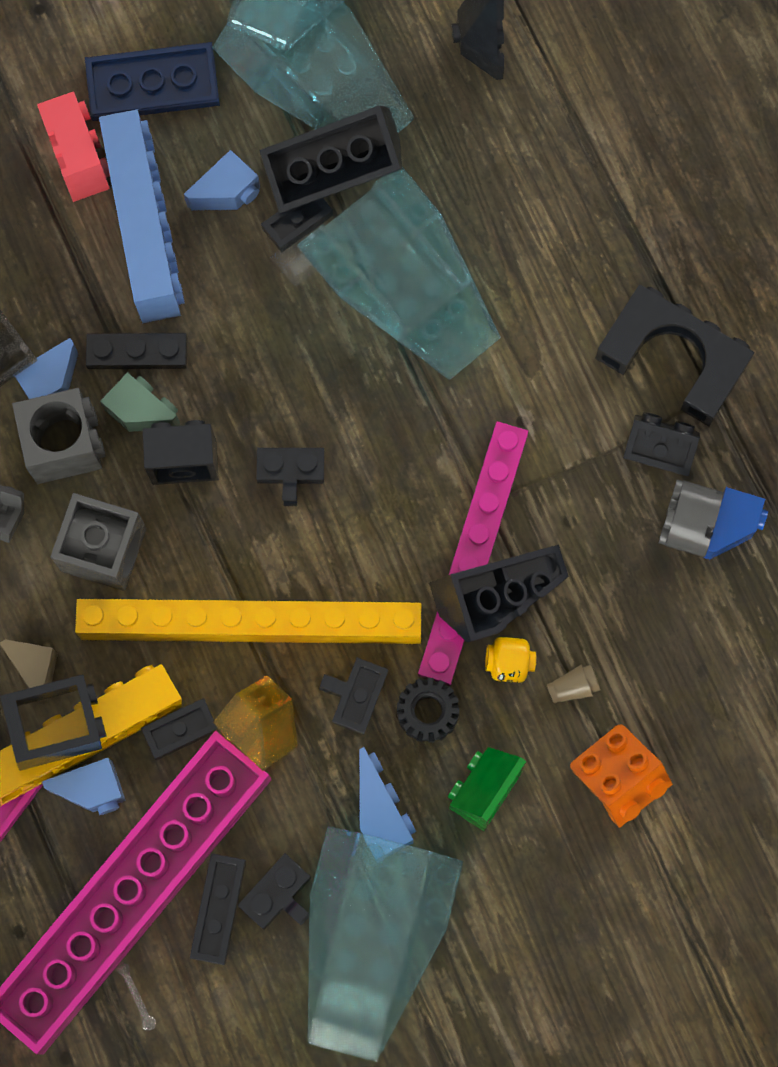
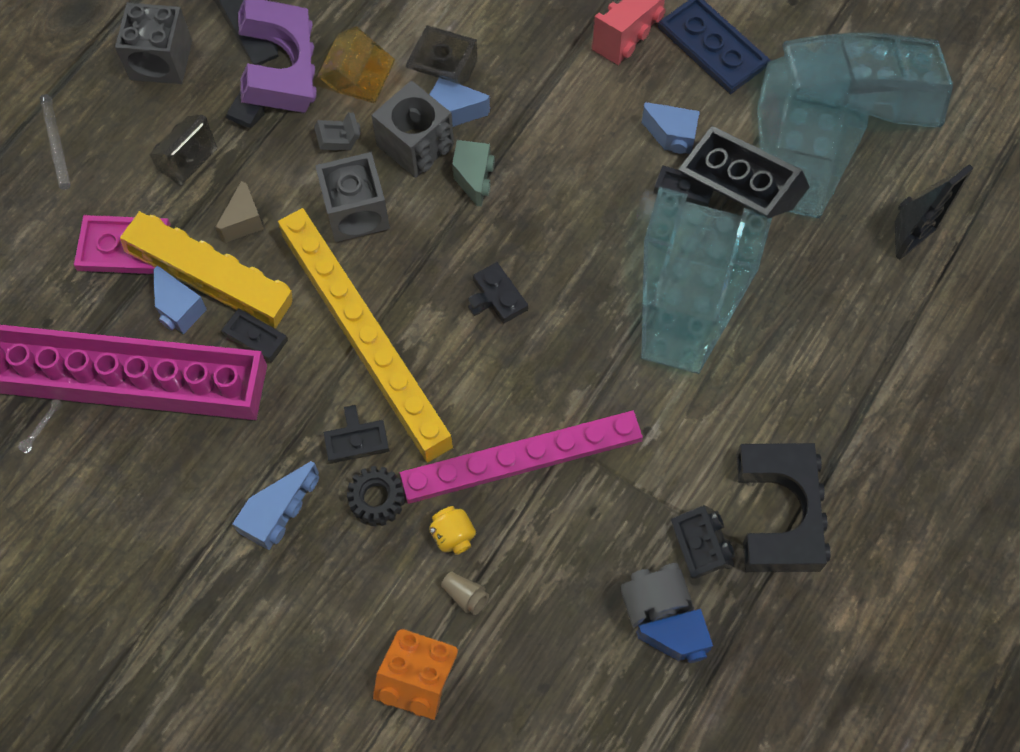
camera: 55 degrees right, 10 degrees down
black window [0,674,107,771] -> none
black plate [86,333,187,369] -> none
medium blue brick [99,109,185,323] -> none
black brick [143,420,219,485] -> none
black plate [190,853,246,965] -> none
clear yellow slope [213,675,298,771] -> none
black plate [237,853,311,930] -> none
clear light blue wedge [308,826,463,1062] -> none
black wedge [429,544,569,642] -> none
green slope [448,747,526,831] -> none

